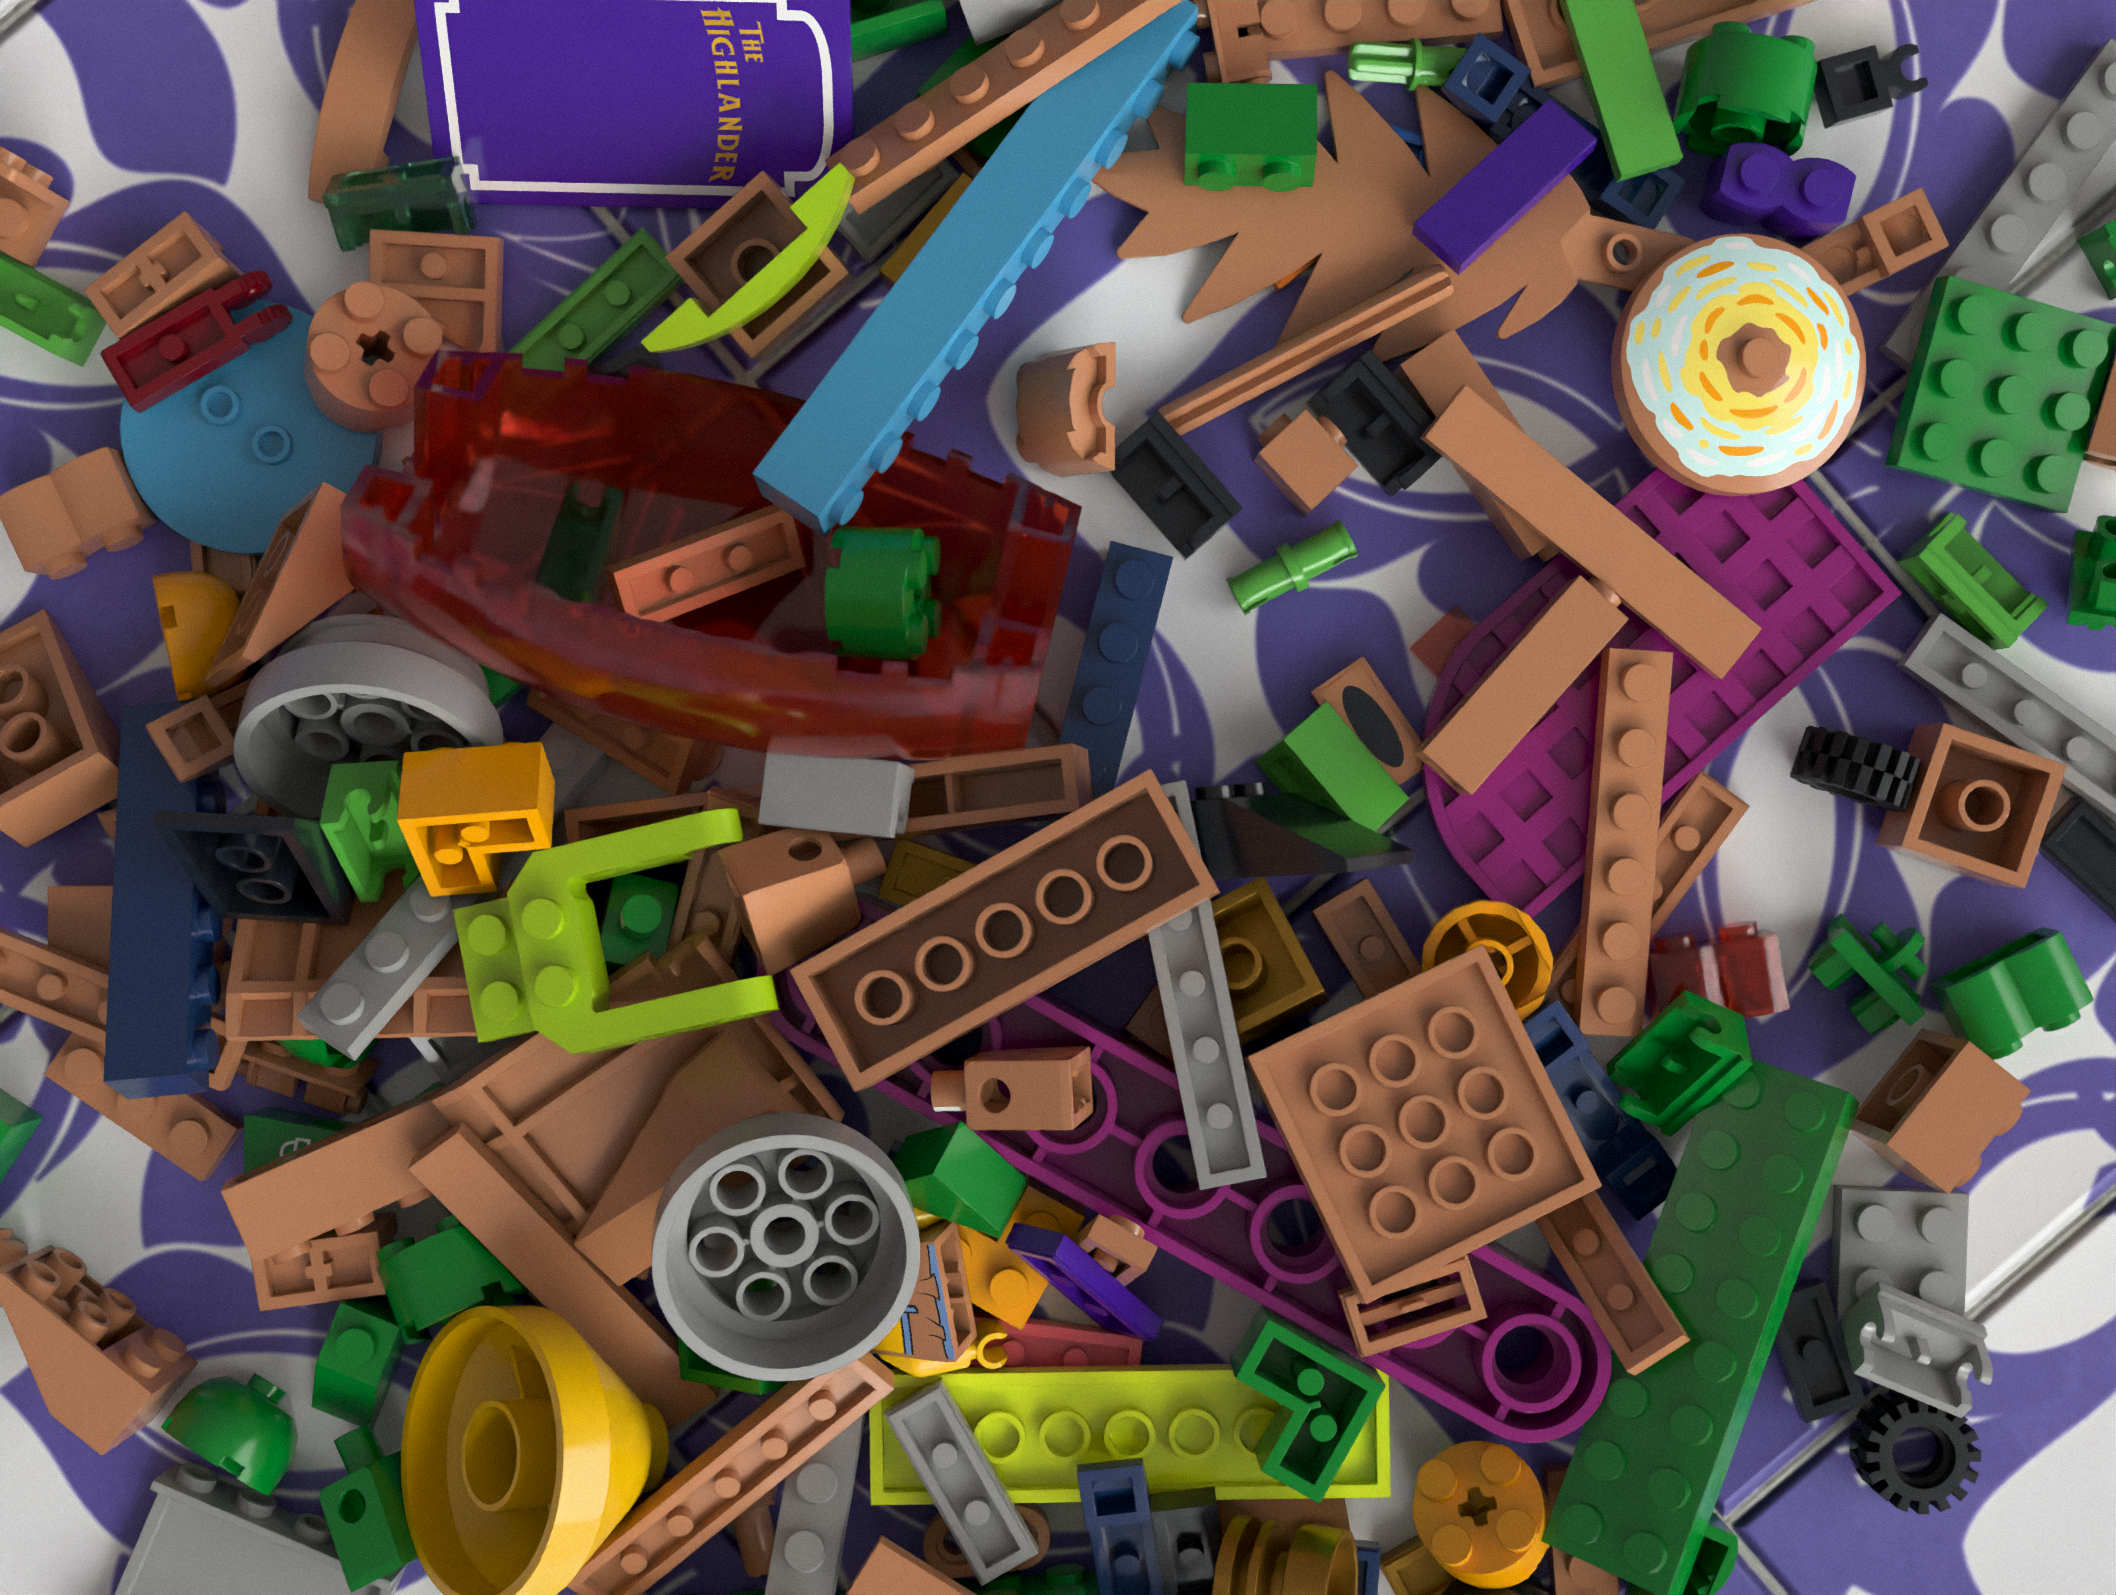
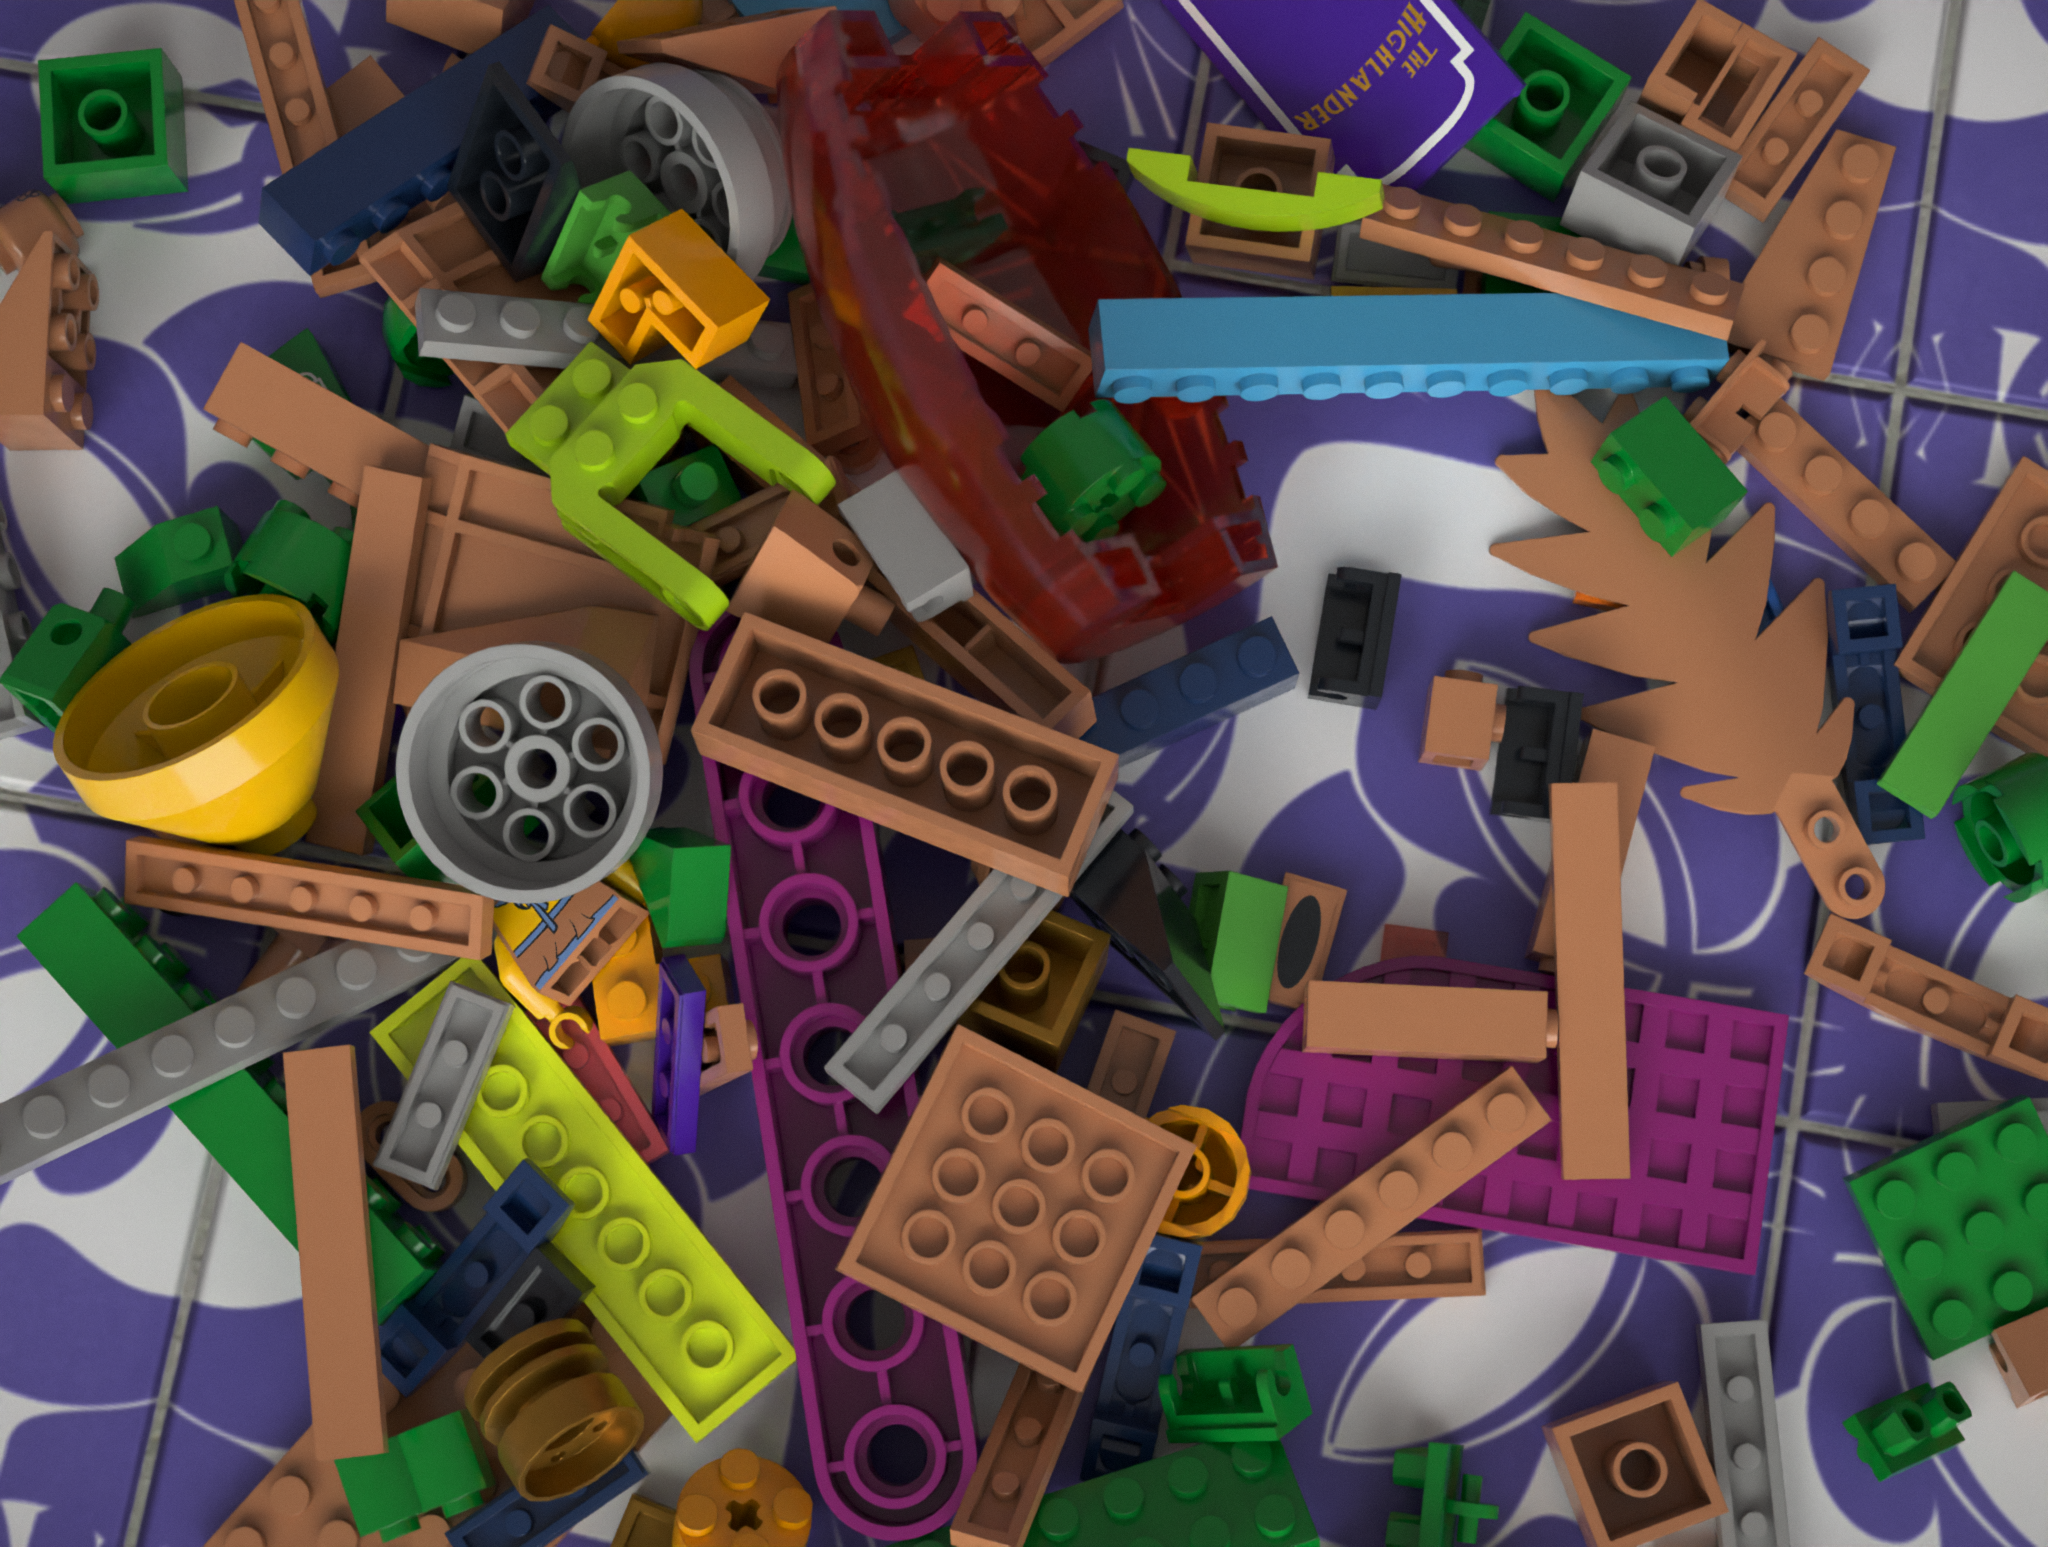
camera: 55 degrees right, 10 degrees down
nougat plate [43,1032,244,1182] -> none
green cylinder [161,1372,298,1496] -> none
nougat hinge [237,1040,381,1117] -> none
nougat hinge [250,1212,398,1311] -> none
bright green tile [457,227,685,450] -> none
nougat torso [931,1046,1093,1130] -> none
nougat cylinder [1015,342,1116,478] -> none
nougat axle [1159,264,1454,436] -> none
bright green pin [1226,520,1358,615] -> none
green brick [1229,1304,1386,1504] -> none
nougat tile [1337,1254,1488,1359] -> none
bright green axle [1346,38,1468,91] -> none
dark purple tile [1412,99,1597,275] -> none
dish [1611,233,1866,496] -> none
clear red brick [1646,921,1790,1020] -> none
dark purple brick [1699,142,1856,241] -> none
black tyre [1790,726,1922,812] -> none
bright green hinge [1896,512,2048,650] -> none

